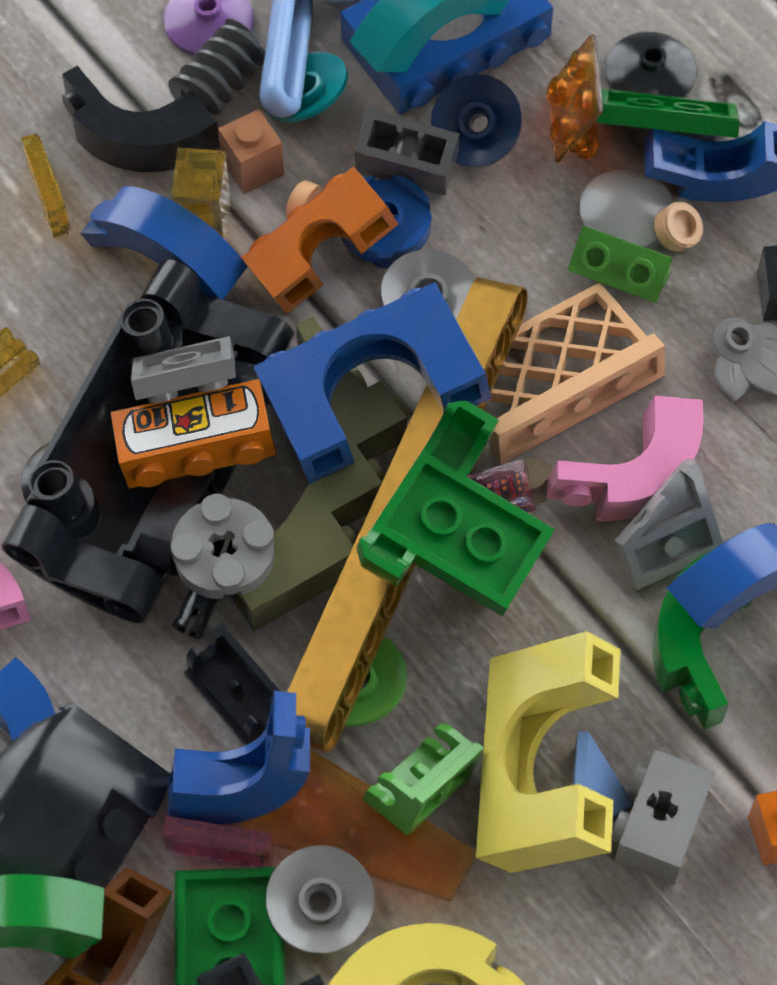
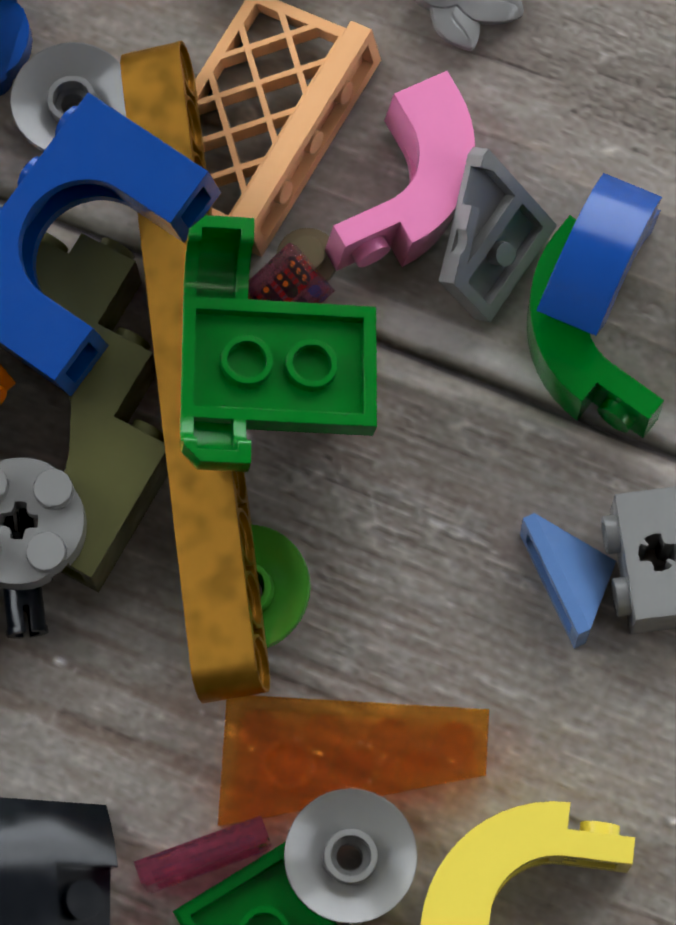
camera: 25 degrees left, 10 degrees up
blue arch [167,691,310,826] -> none
black hinge [184,623,281,746] -> none
bright green hinge [362,723,484,836] -> none
light yellow arch [475,631,621,873] -> none

